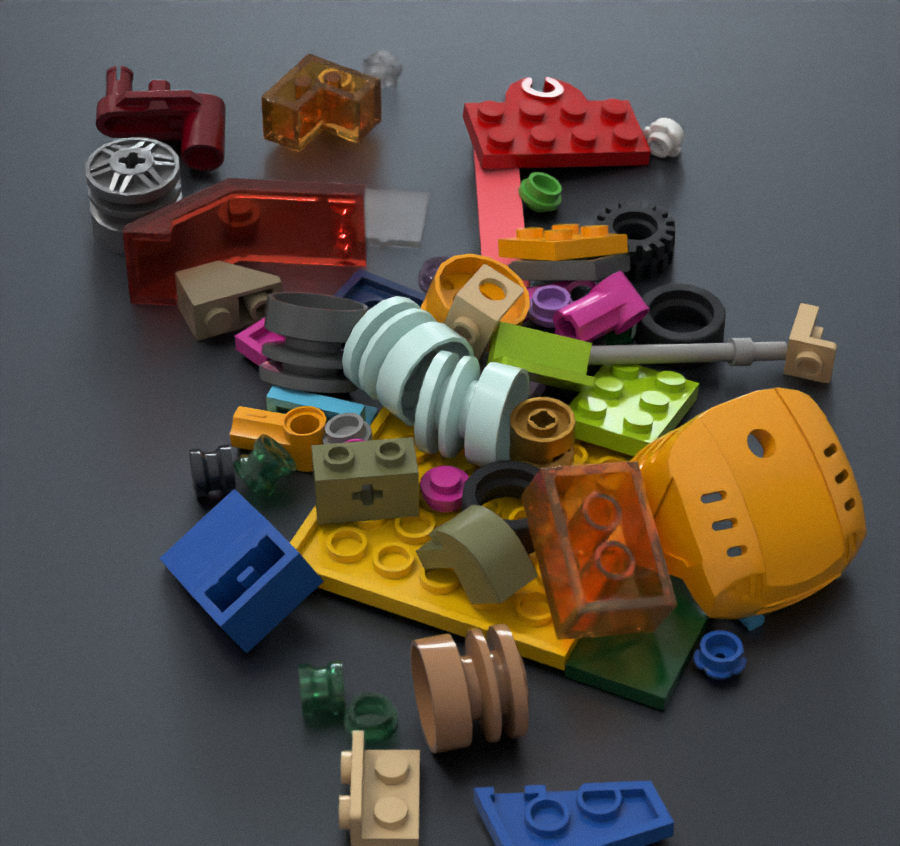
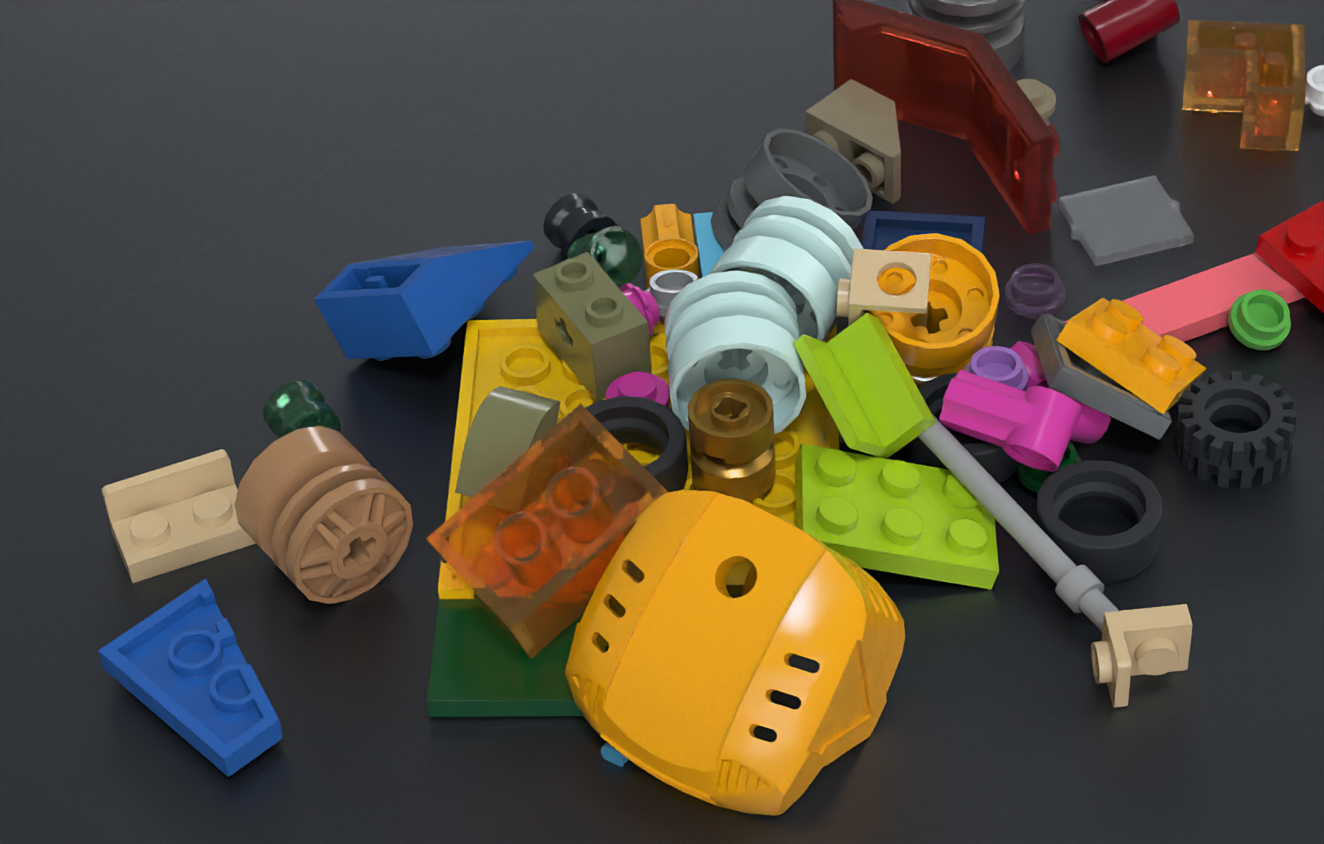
camera: 70 degrees right, 0 degrees up
blue plate [694,630,746,680] -> none

